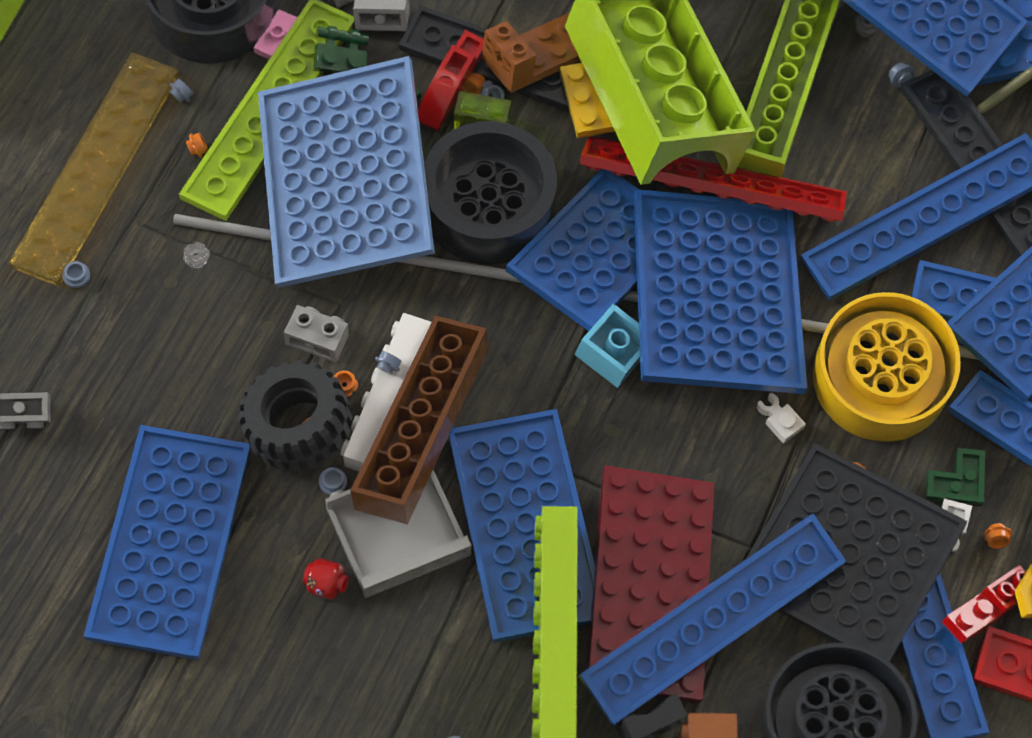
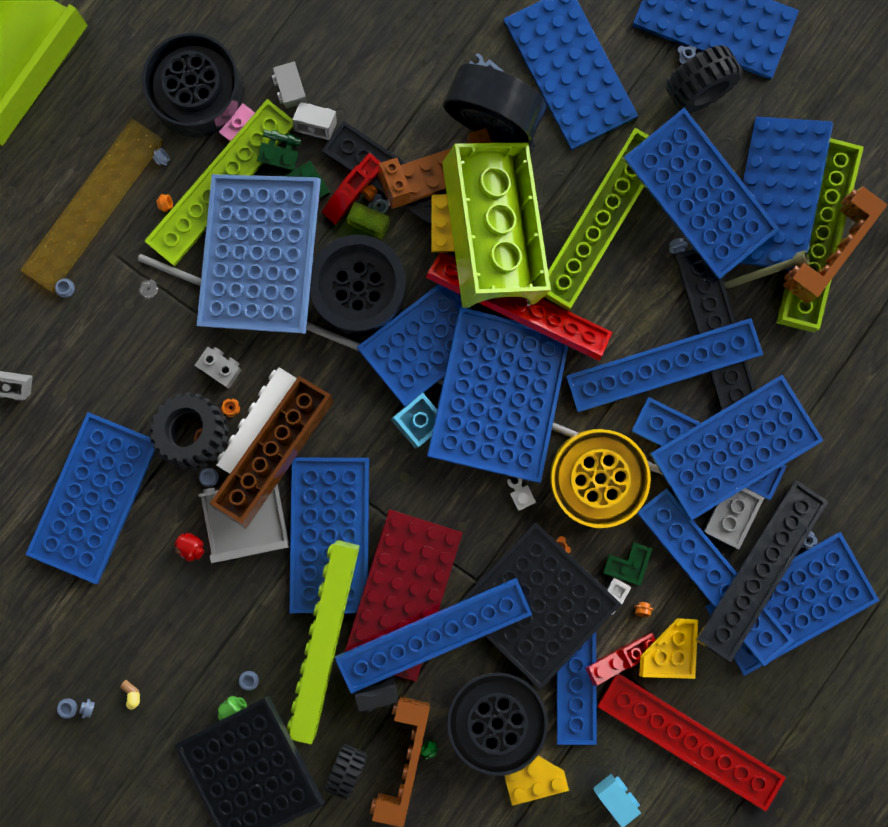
camera: 15 degrees right, 20 degrees up
sand blue plate [375,351,402,375] -> none

